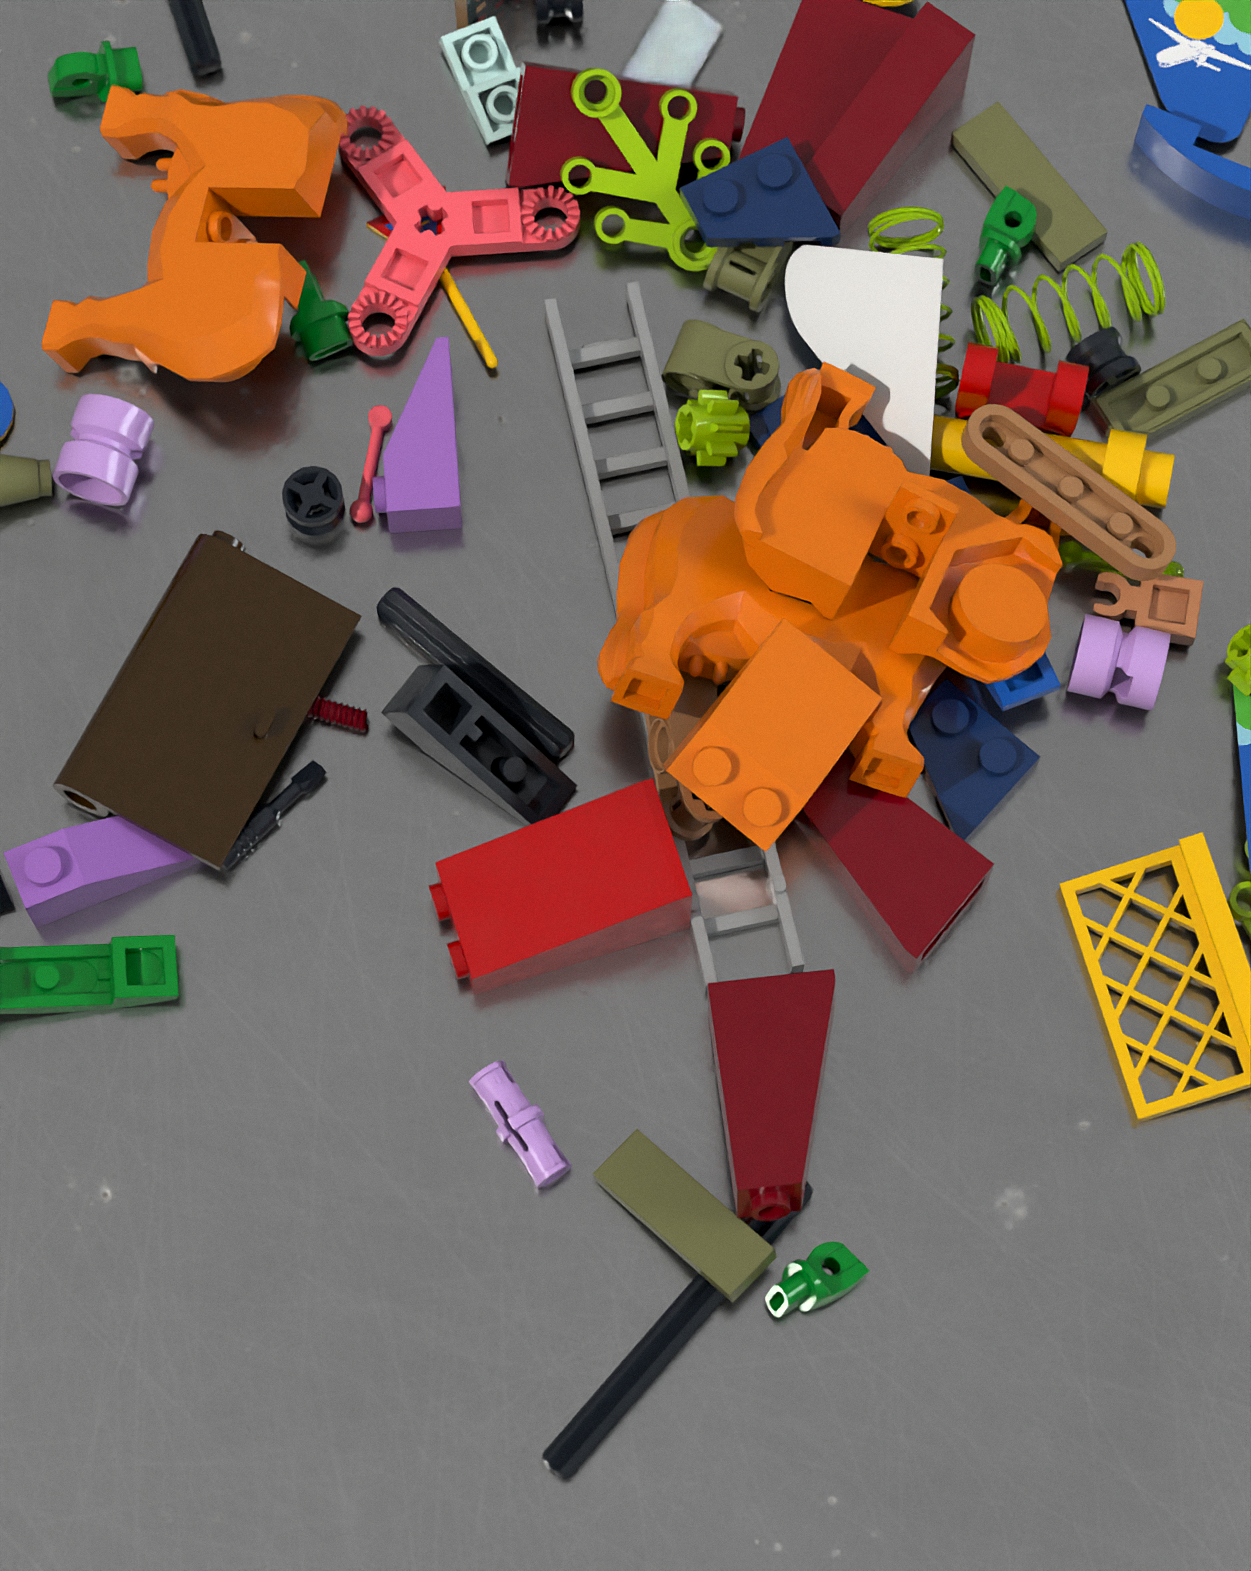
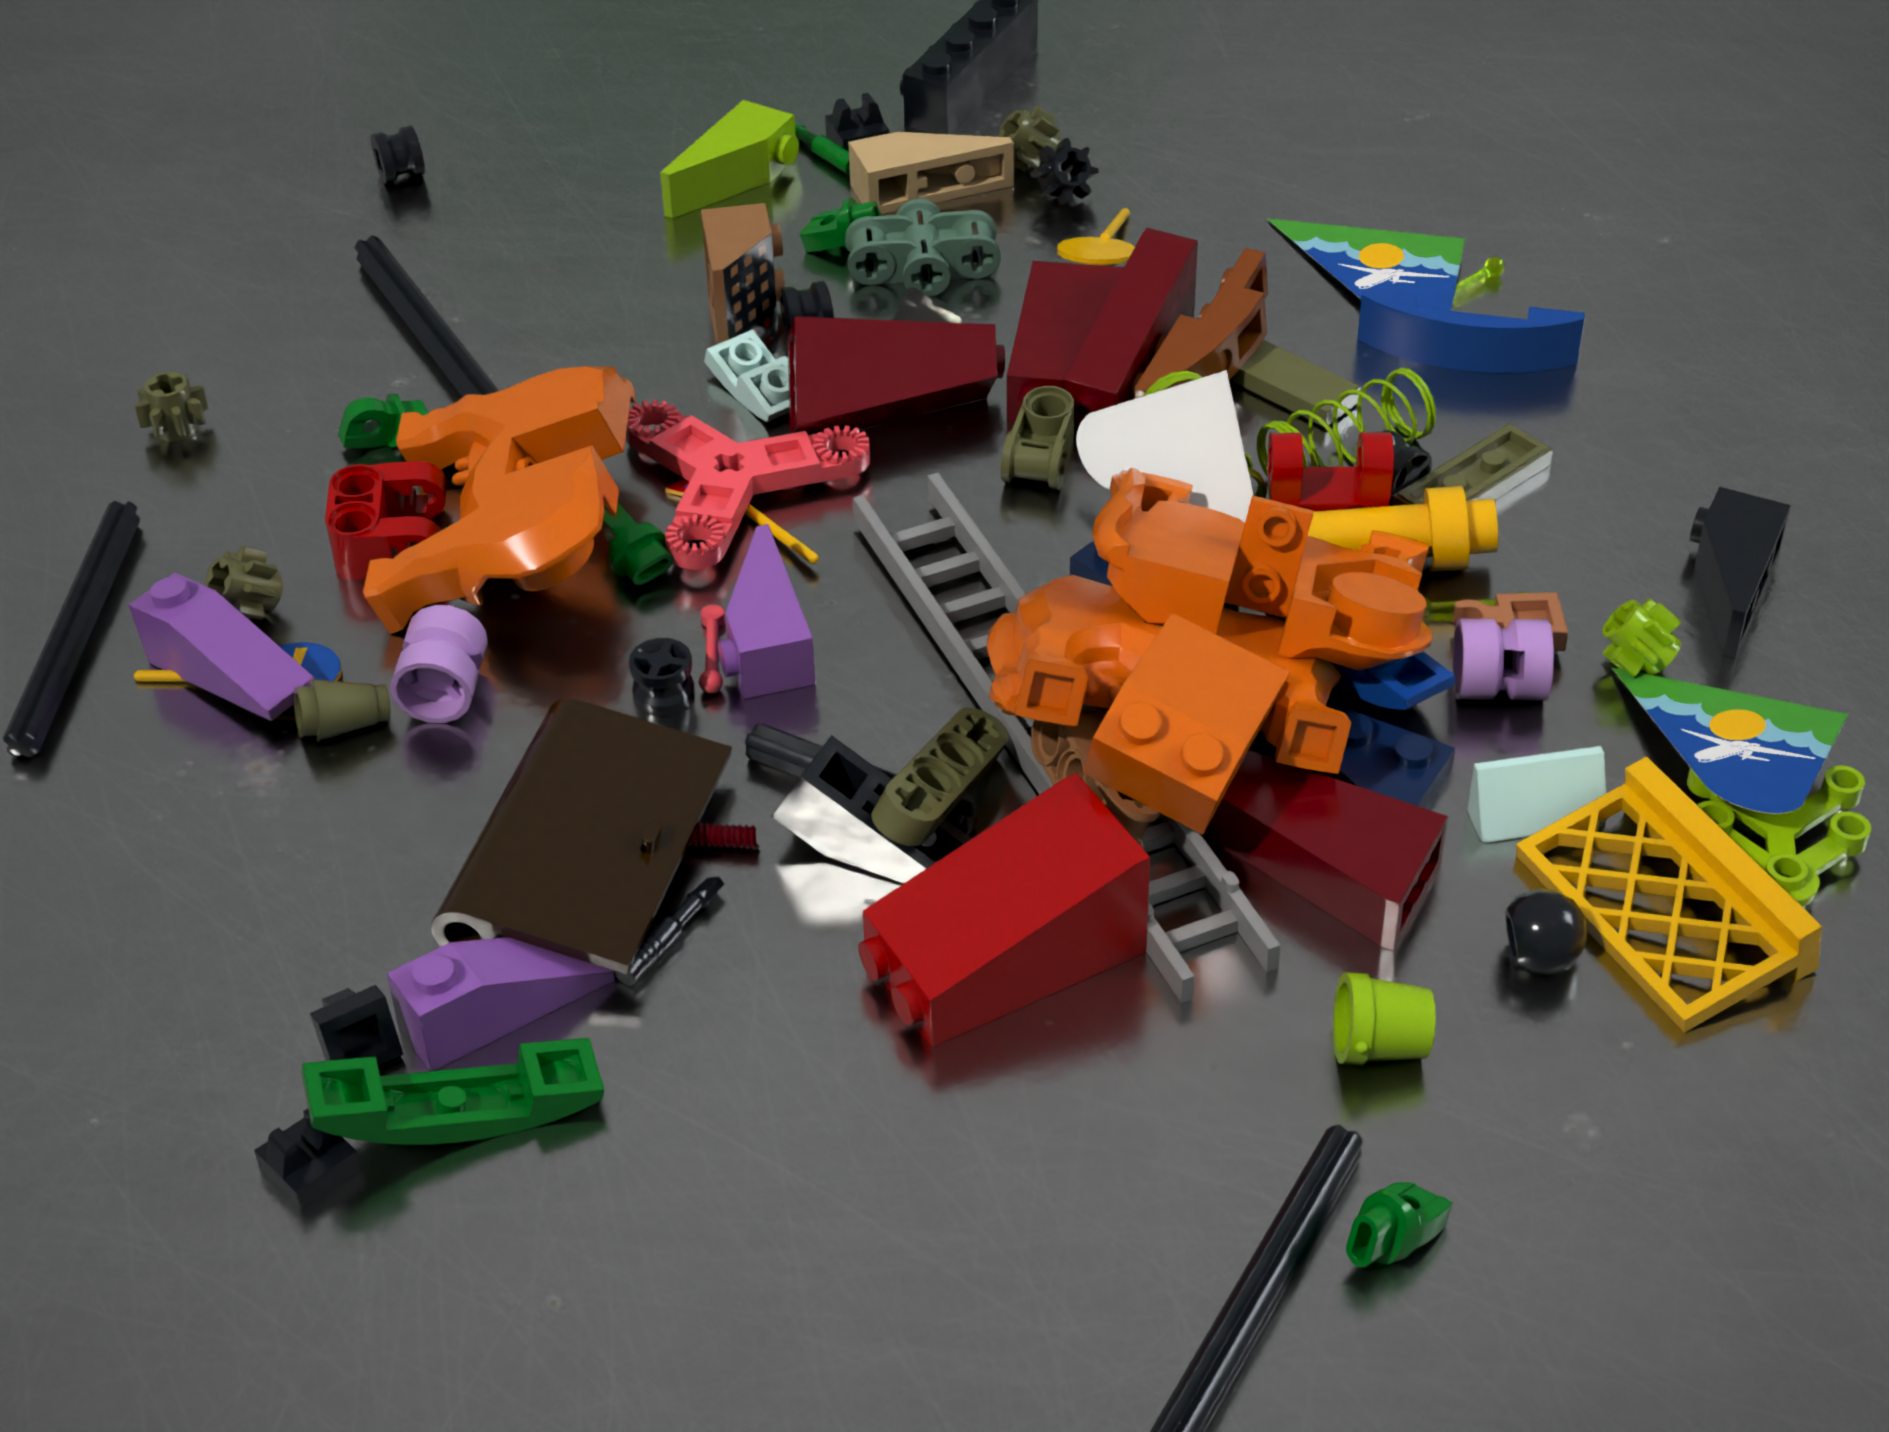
camera: 10 degrees left, 30 degrees down
lavender pin [469,1060,572,1188] -> none
lime plant [560,67,730,271] -> none
olive tile [593,1129,777,1303] -> none
olive piece [661,319,782,414] -> none
lime gear [675,390,750,466] -> none
dark blue wing [680,137,841,247] -> none
dark red slope [707,969,836,1221] -> none
medium nougat plate [961,404,1176,581] -> none
green piece [975,185,1037,285] -> none
none -> red piece [325,461,447,580]
none -> olive beam [871,708,1009,846]
none -> dark orange slope [1131,248,1268,400]
none -> lime piece [1332,972,1436,1065]
none -> light aqua slope [1467,746,1606,843]
none -> black piece [1505,889,1588,975]

